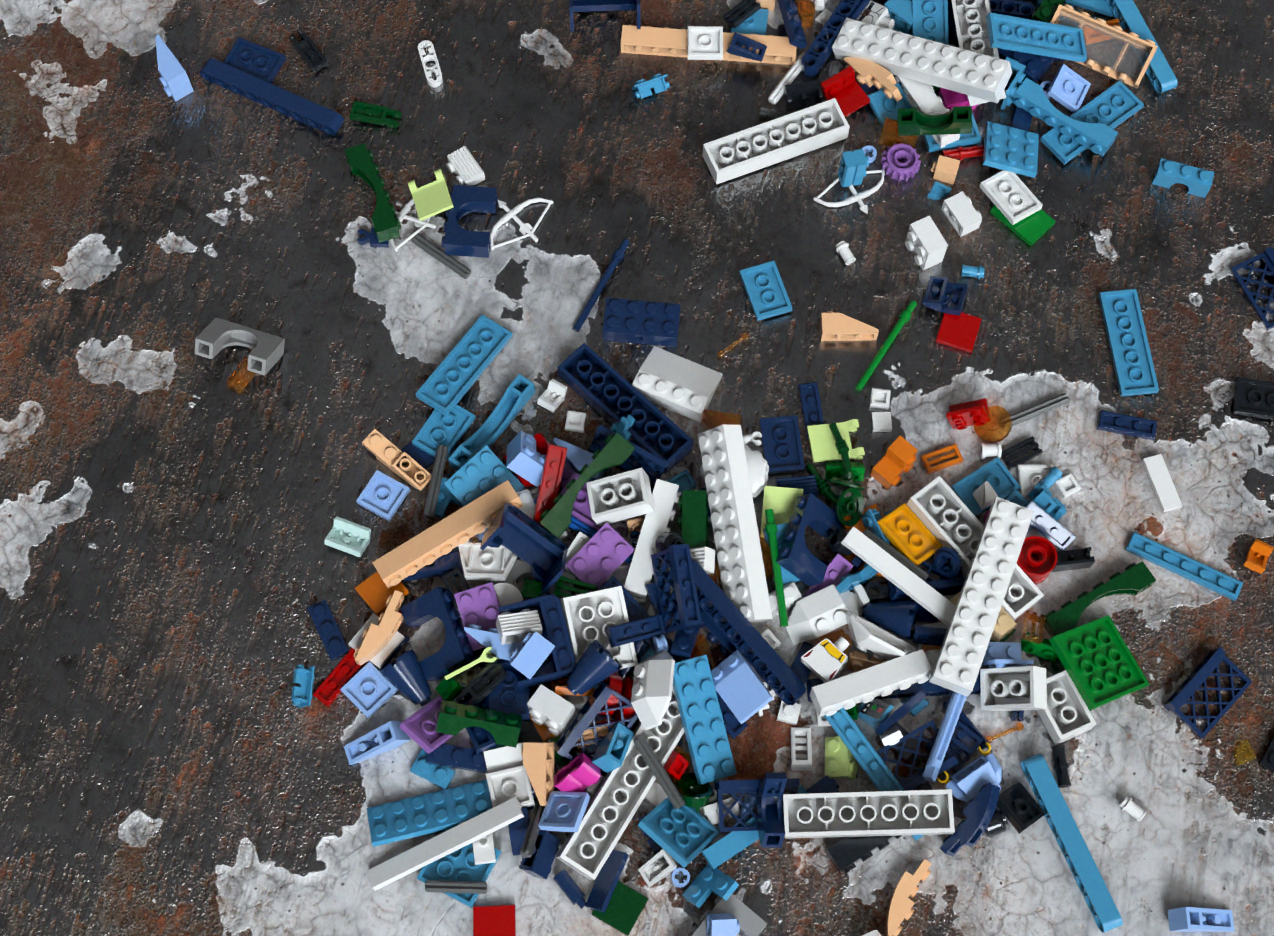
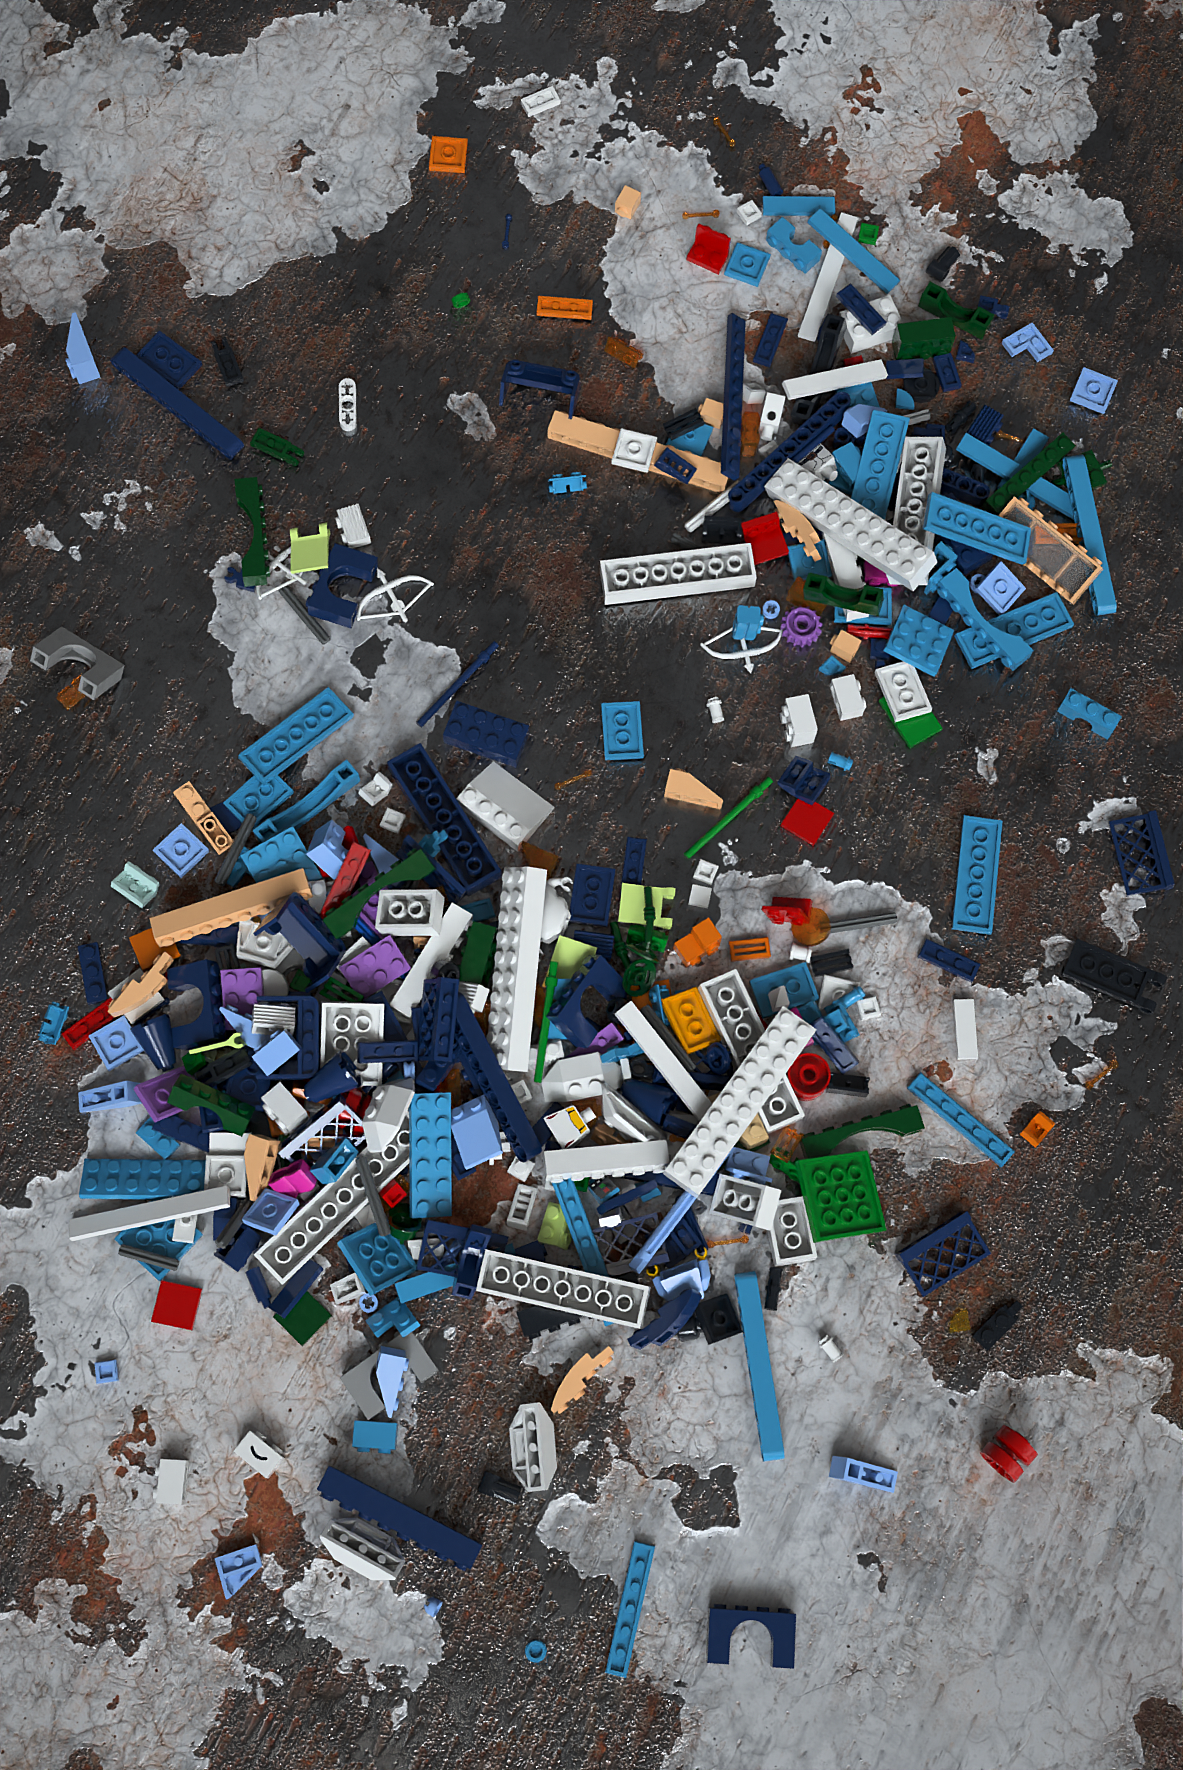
camera: 10 degrees right, 5 degrees up
none -> dark blue plate [870,639,890,670]

